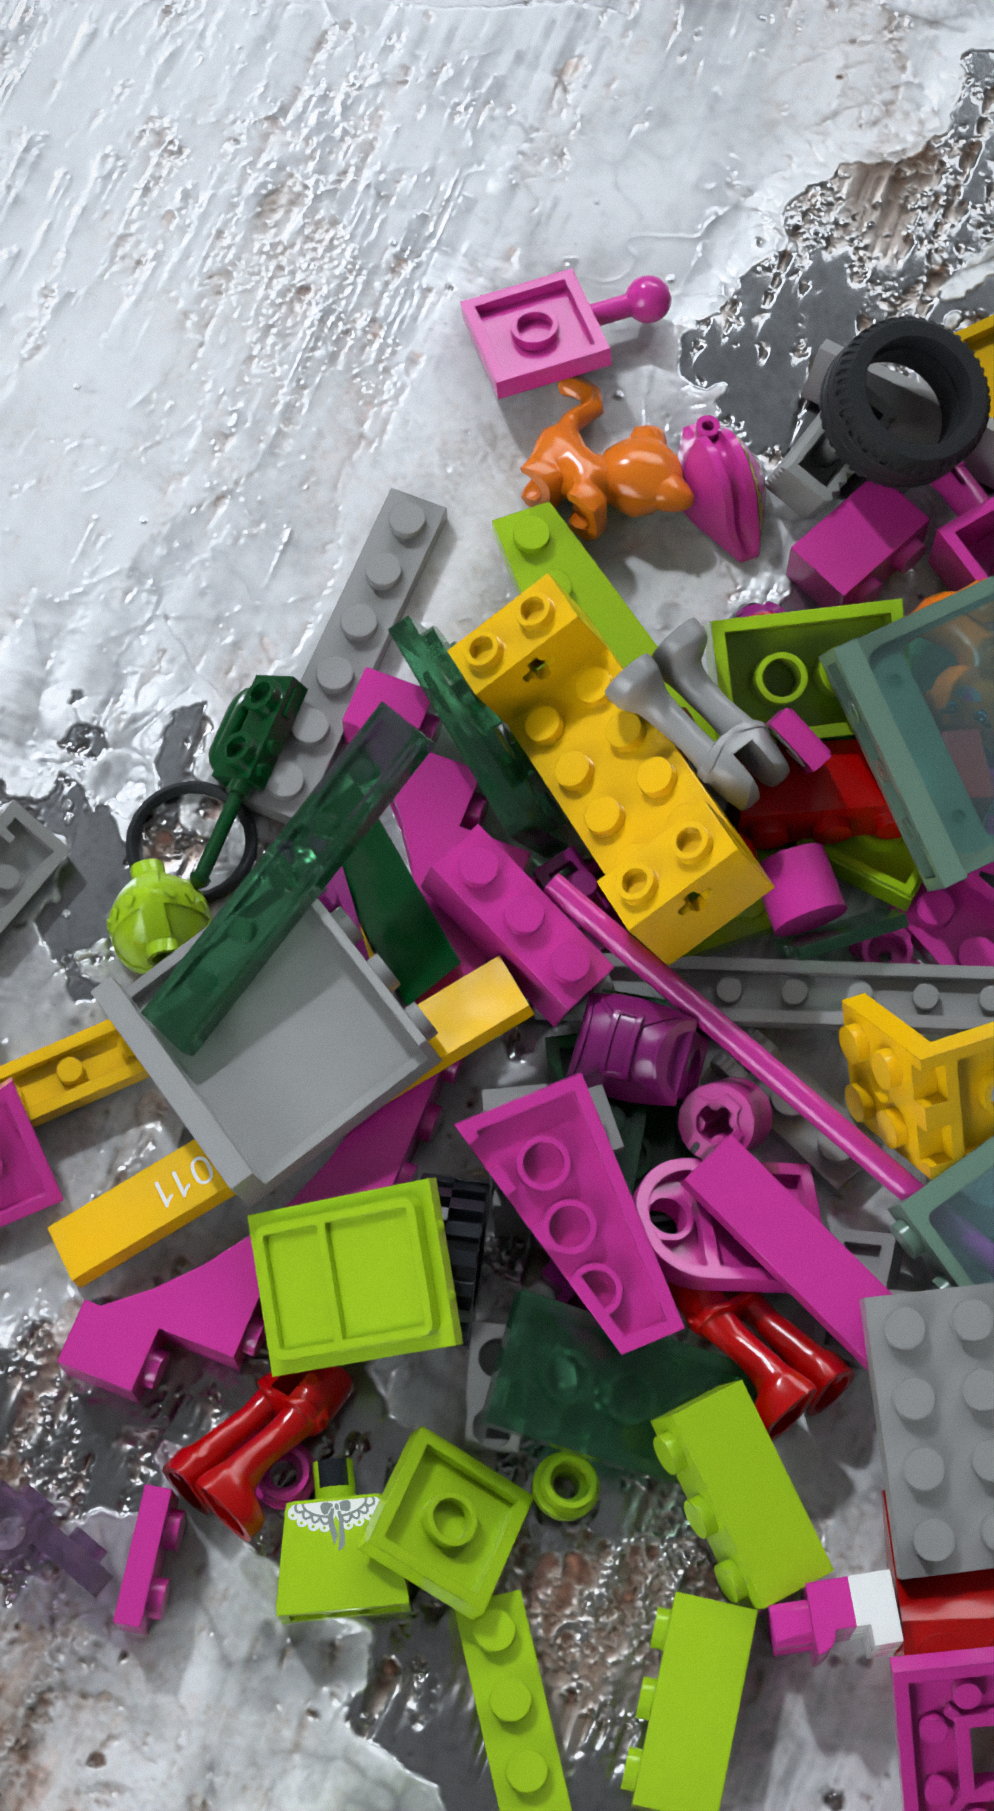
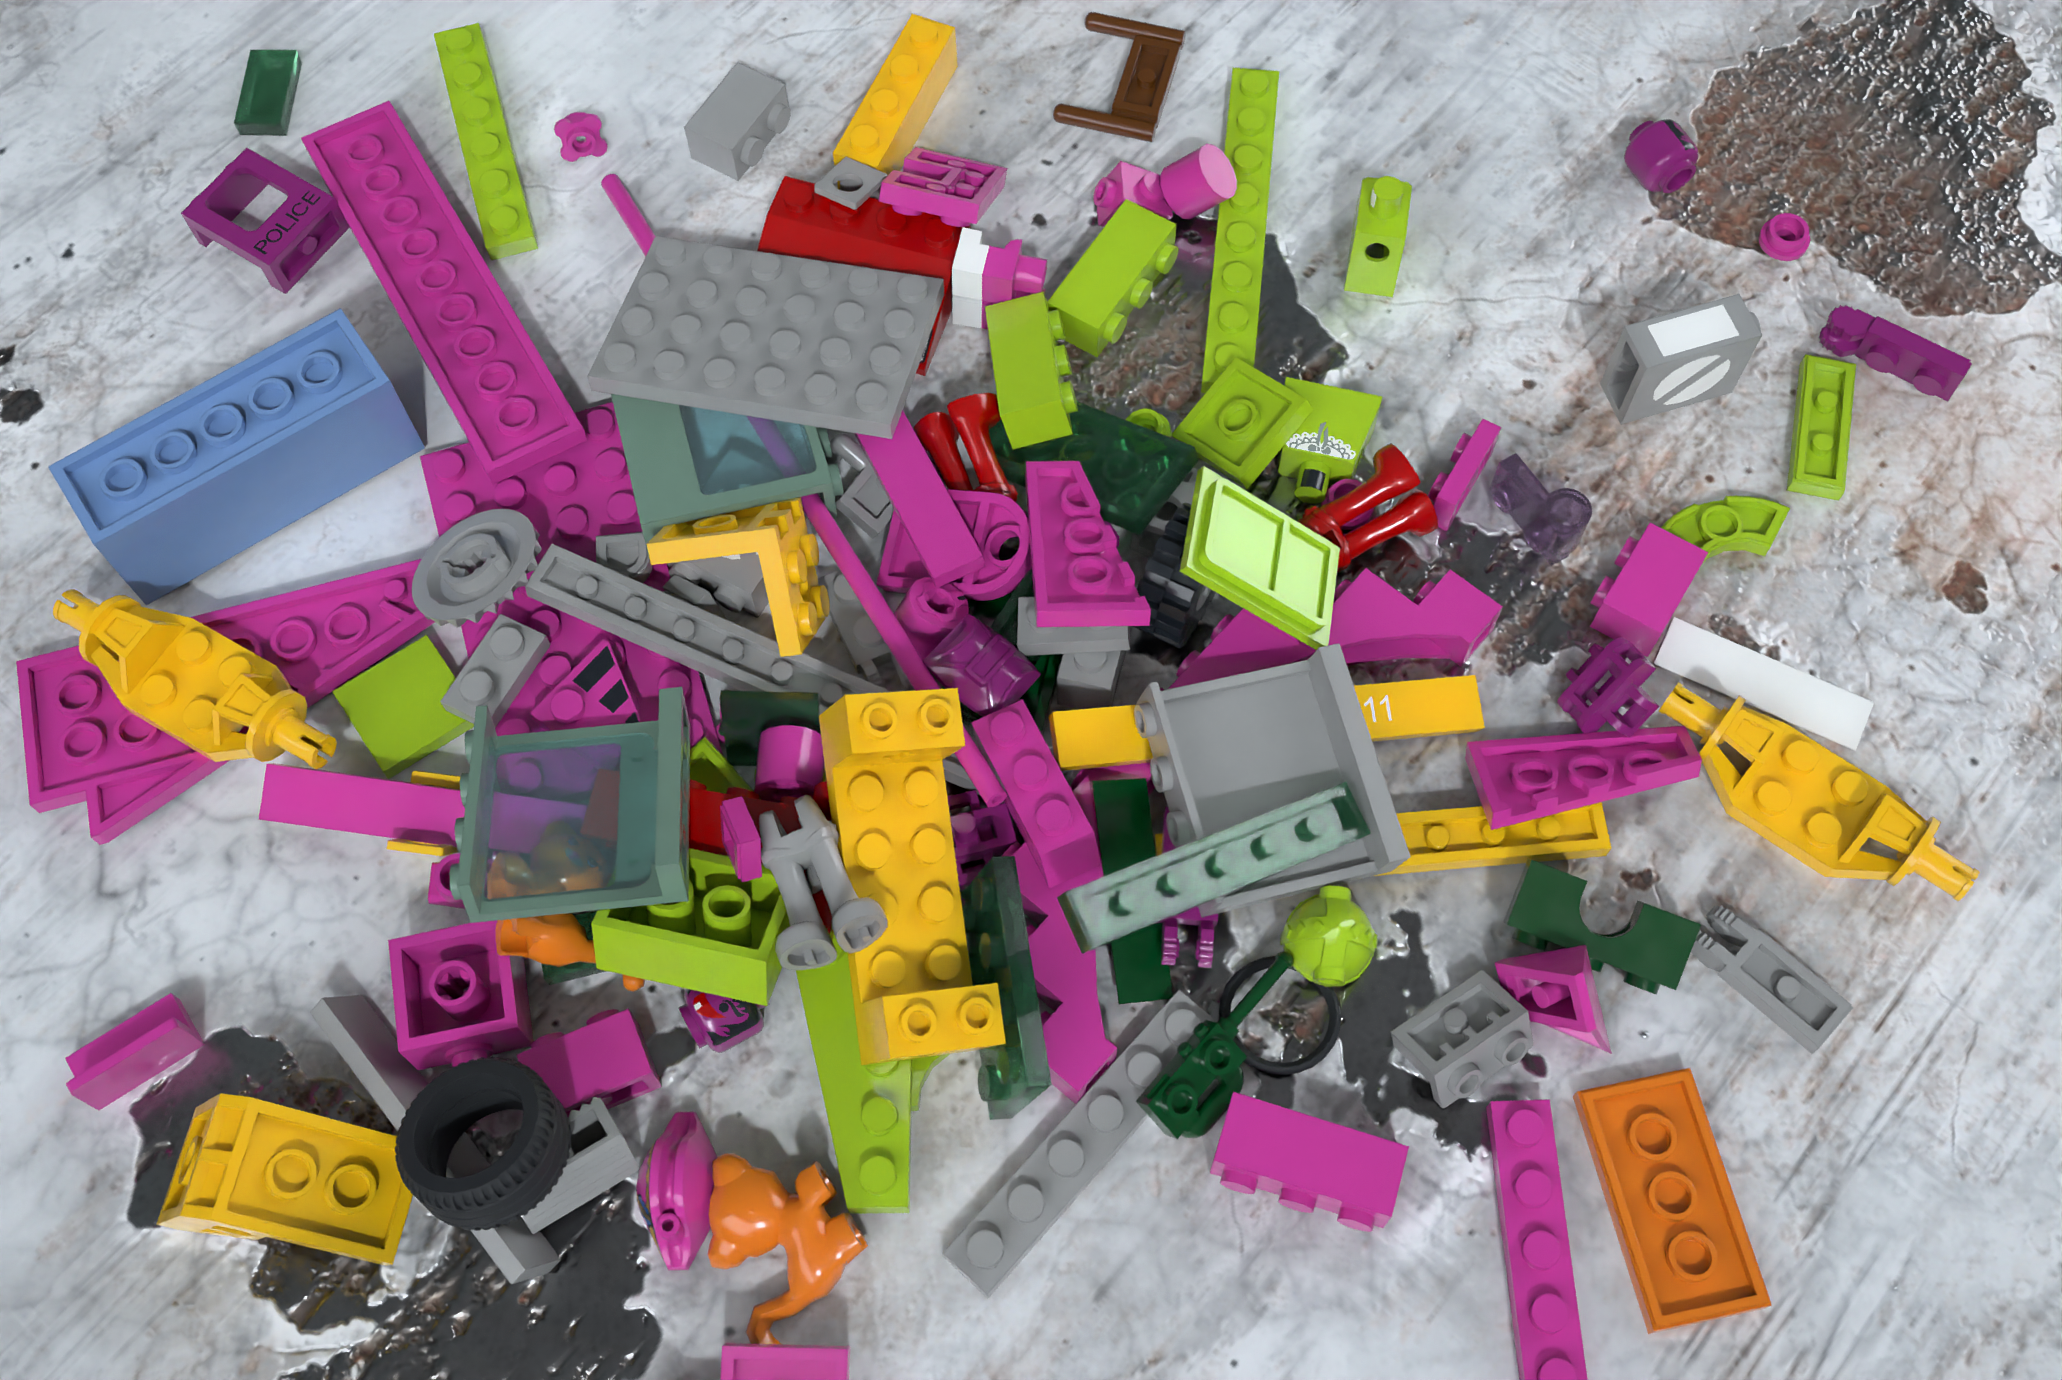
camera: 160 degrees left, 5 degrees down
none -> dark pink brick [1210,1092,1409,1232]

